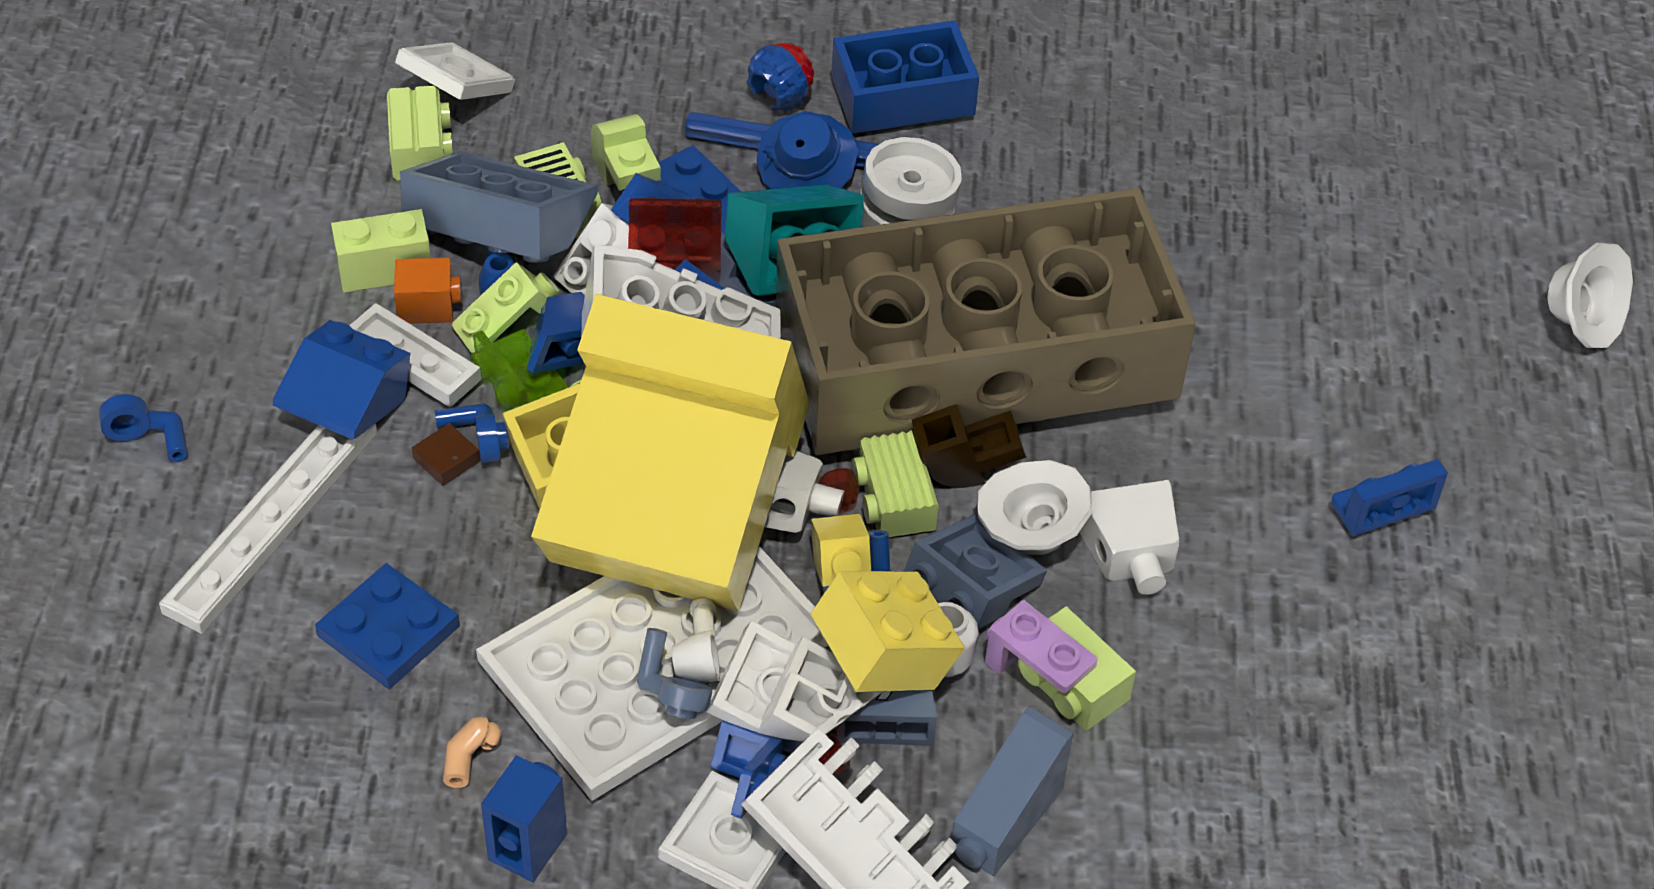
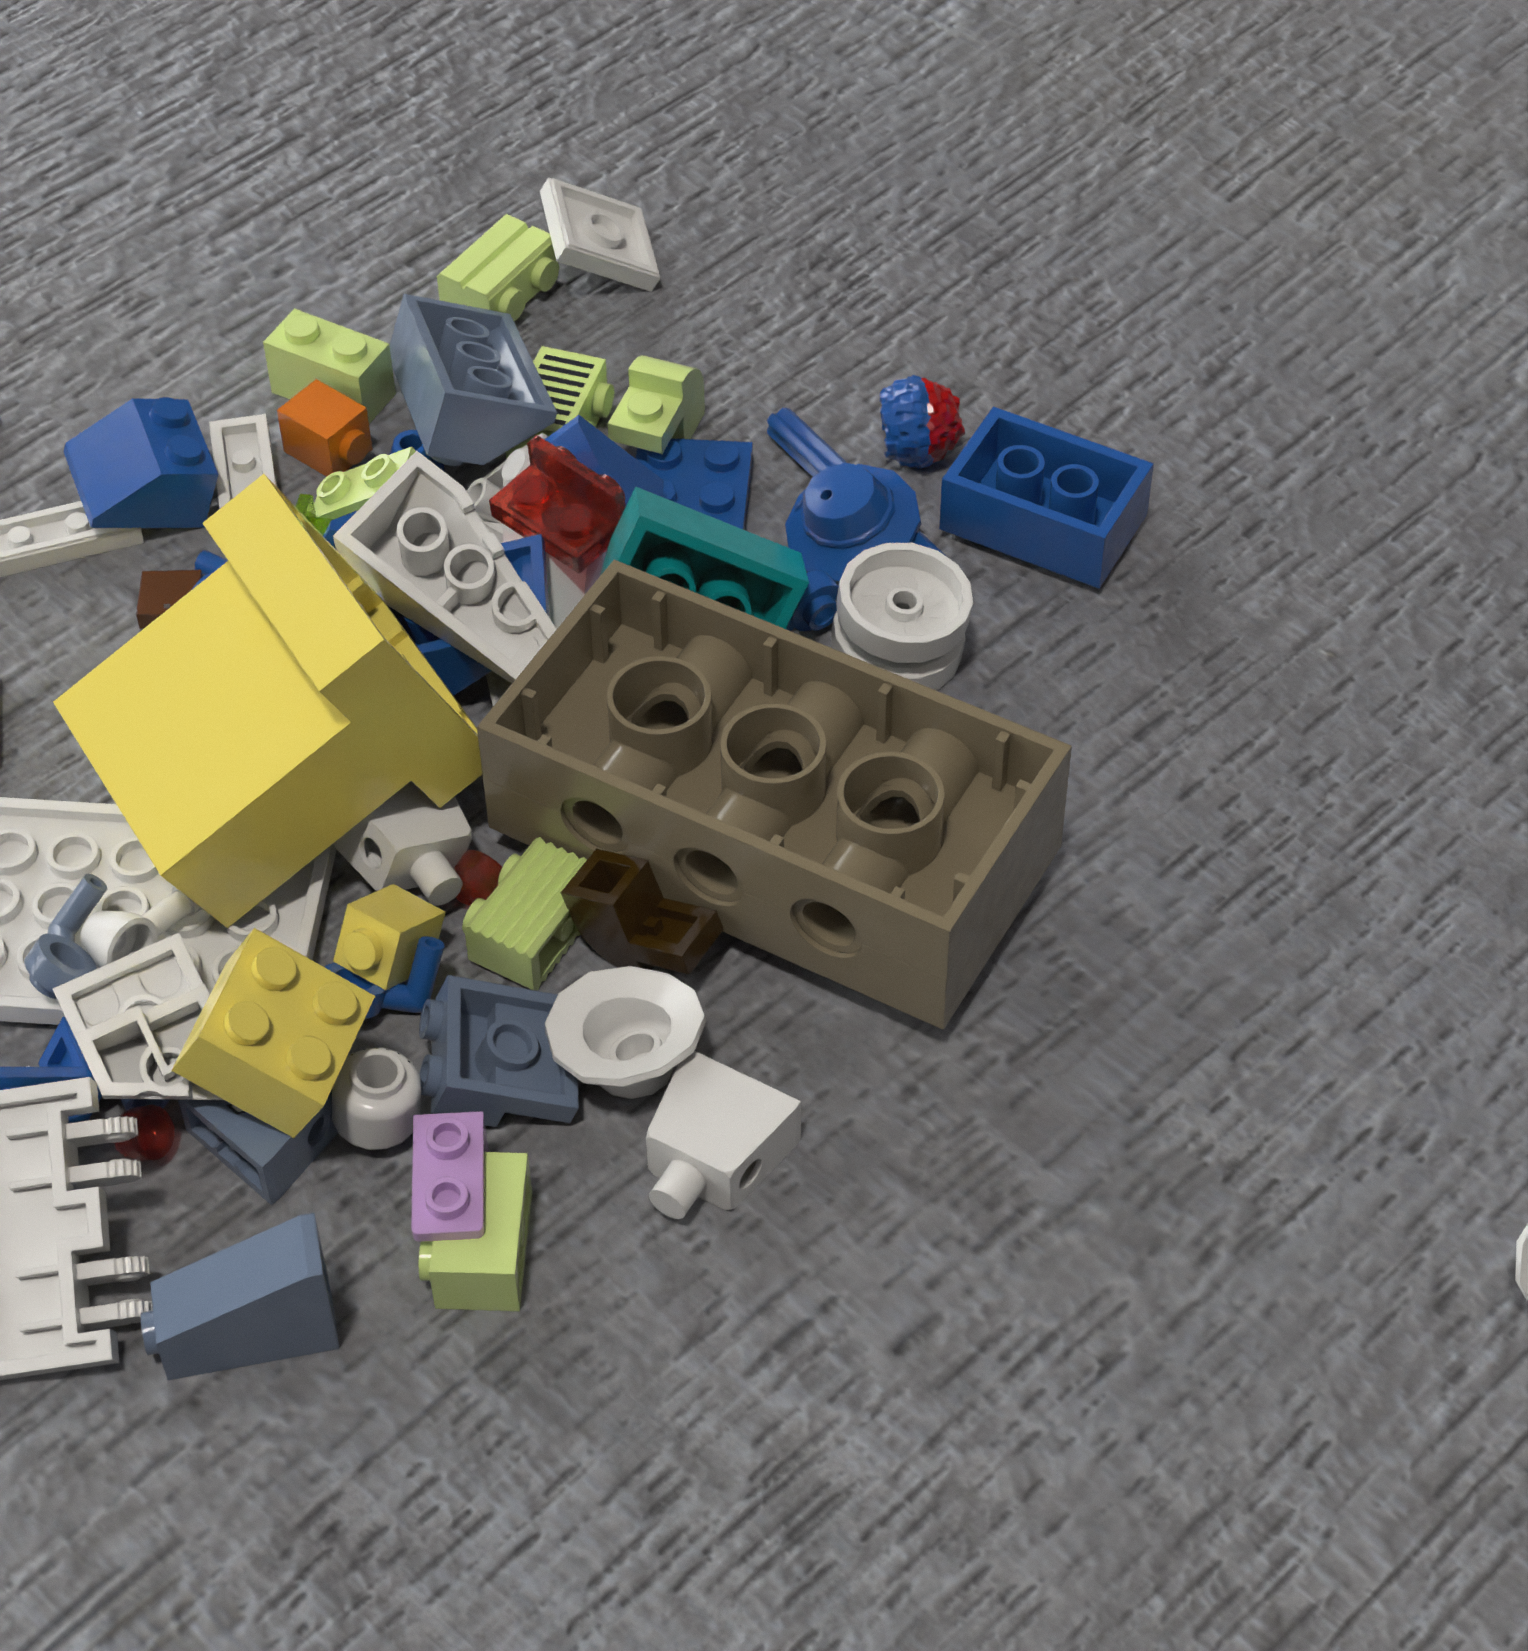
camera: 45 degrees right, 0 degrees up
blue bracket [1331,459,1448,536] -> none

